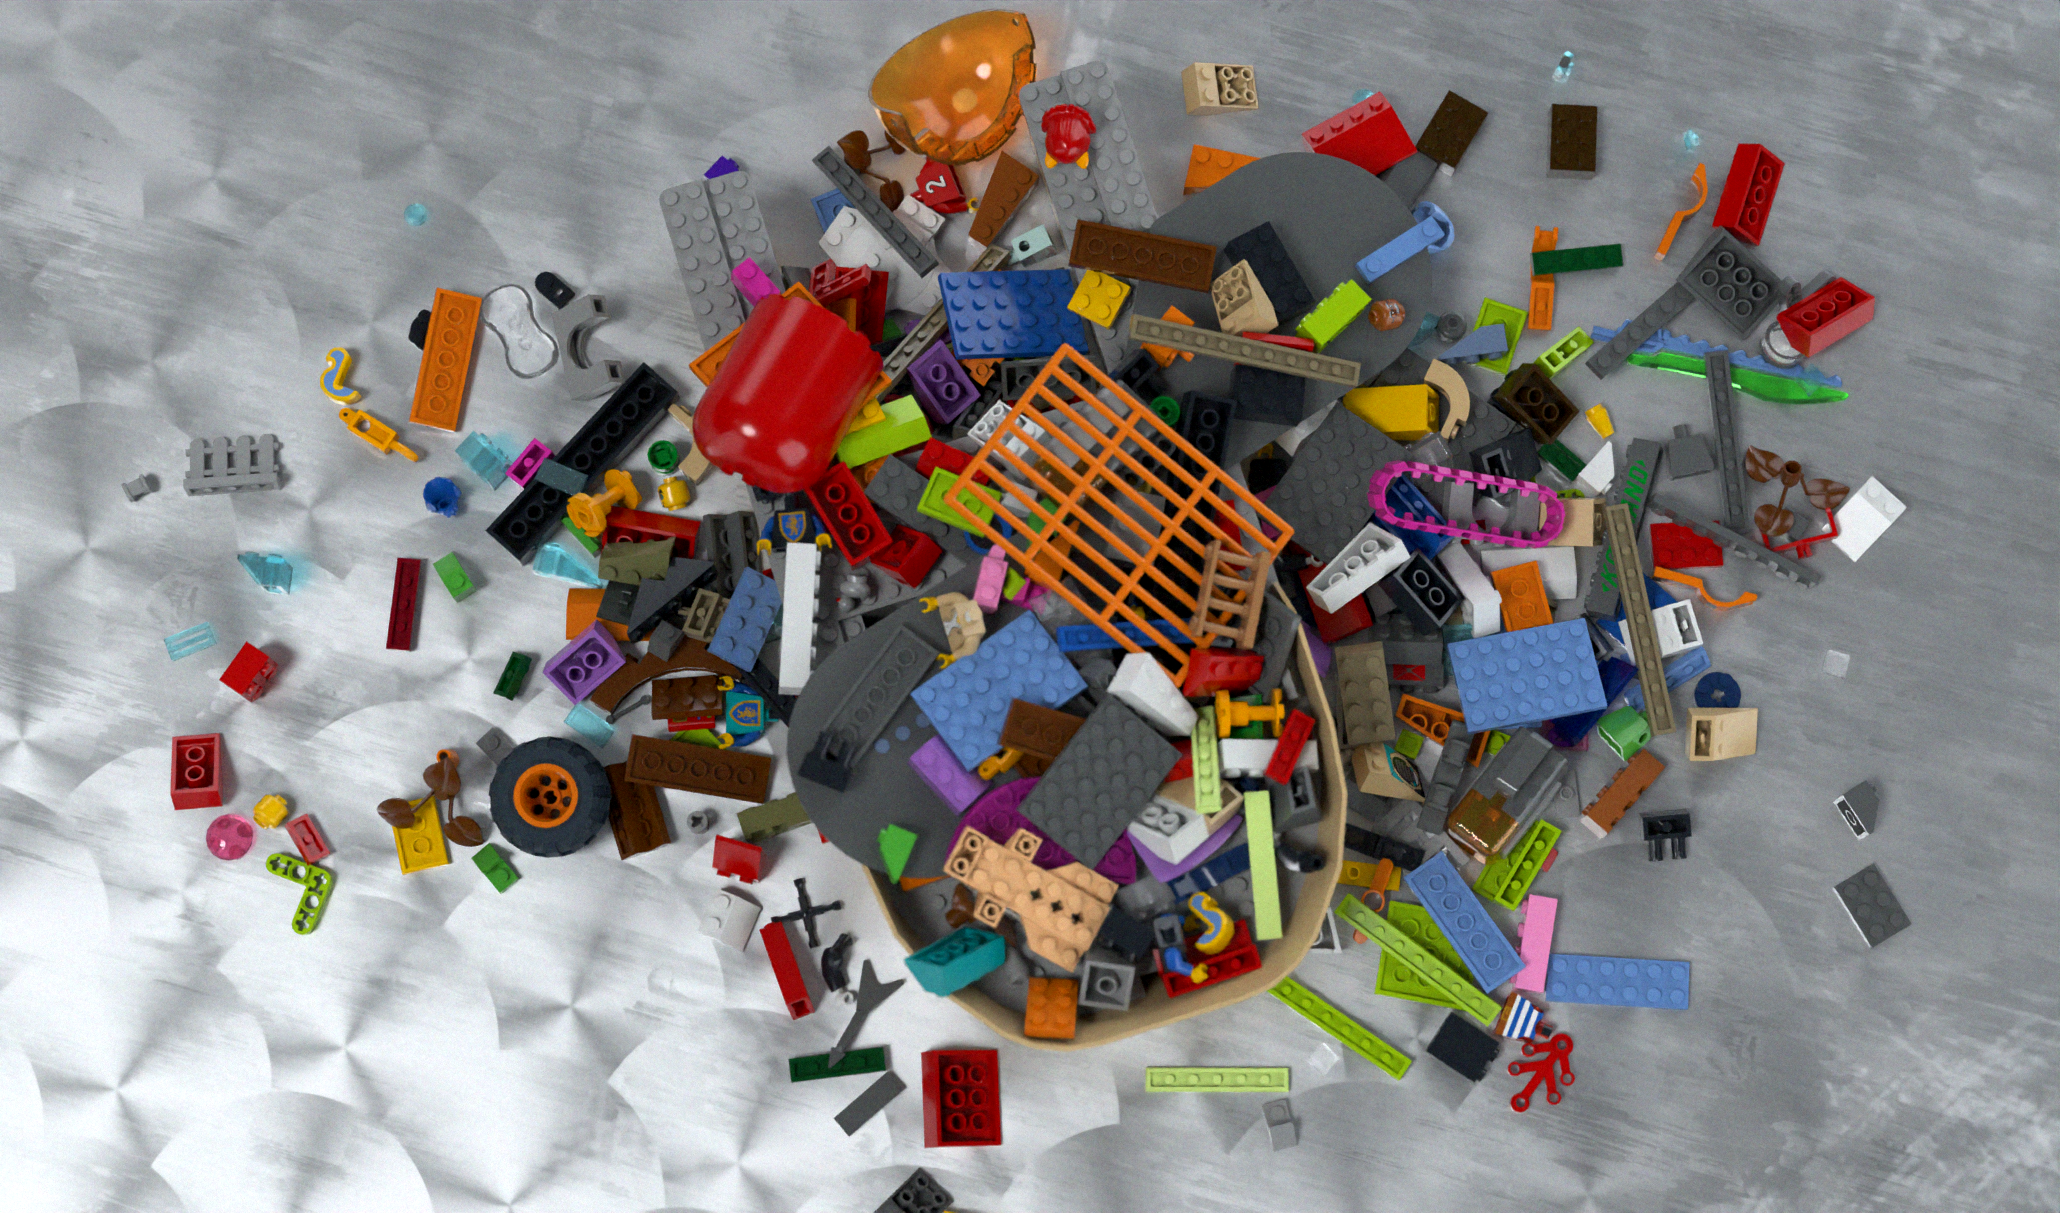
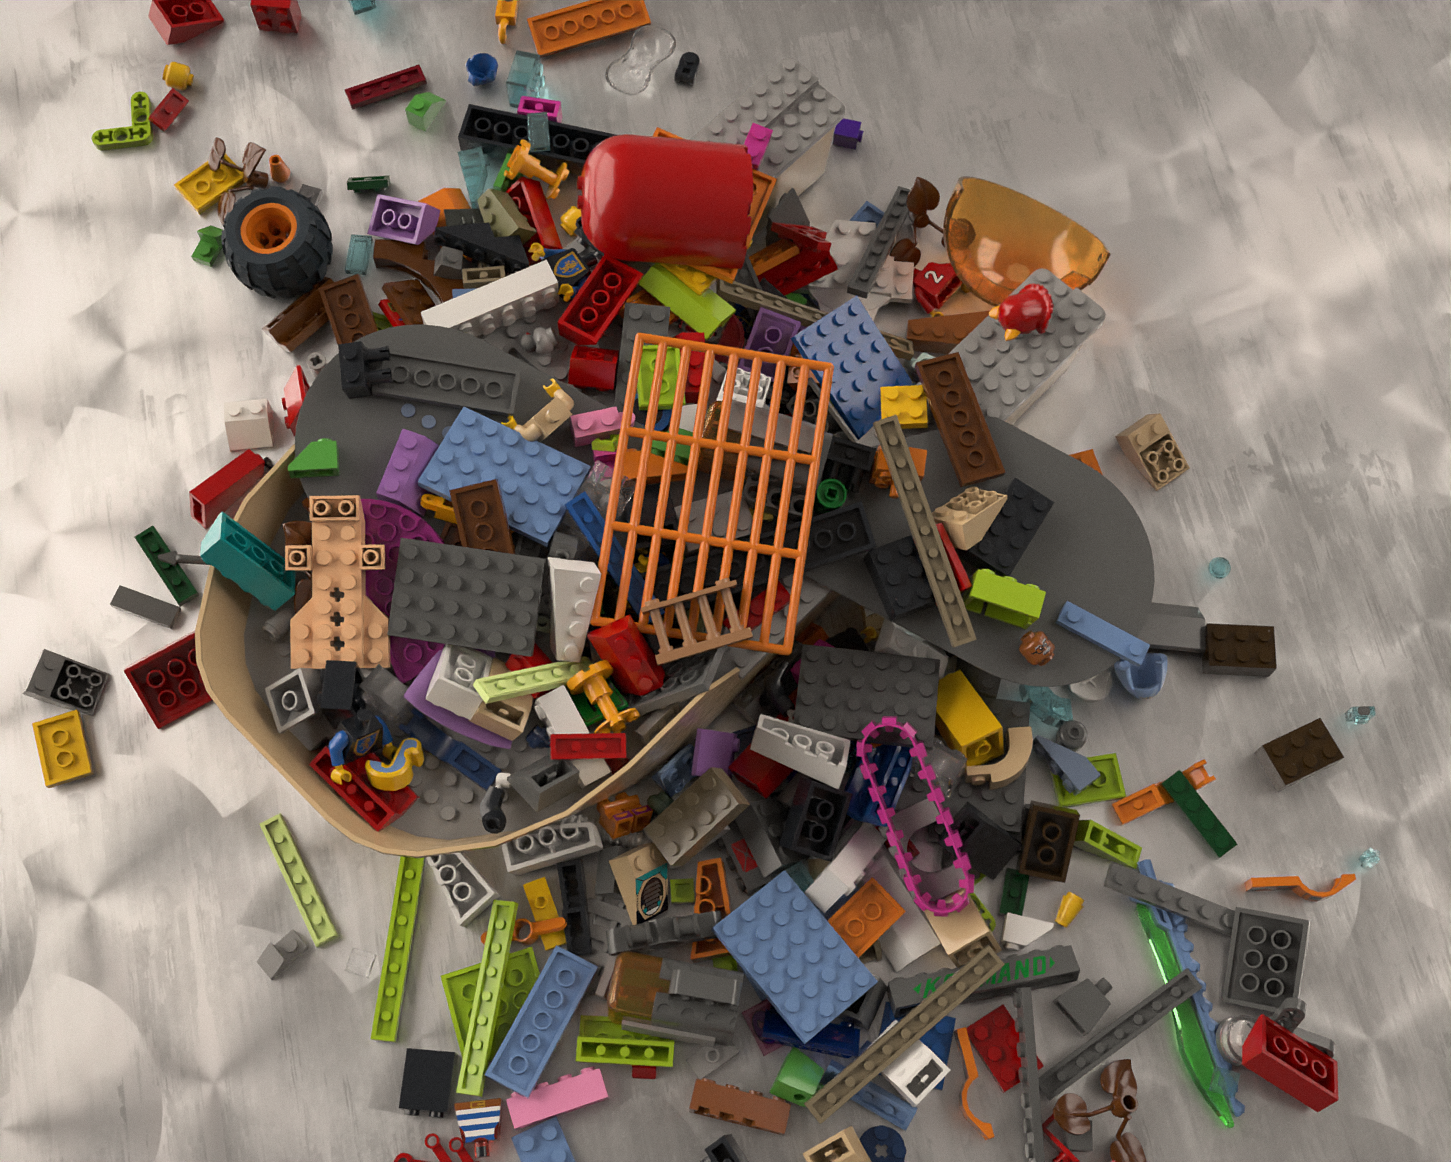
camera: 60 degrees right, 10 degrees down
clear pink dish [206,814,253,861] -> none
light grey arch [551,294,626,401] -> none
dark grey hinge [606,695,650,724] -> none
orange plate [1025,977,1078,1039] -> none
yellowish green tile [1244,791,1283,940] -> none
red slope [1302,91,1417,175] -> none
red slope [1712,144,1785,246] -> none

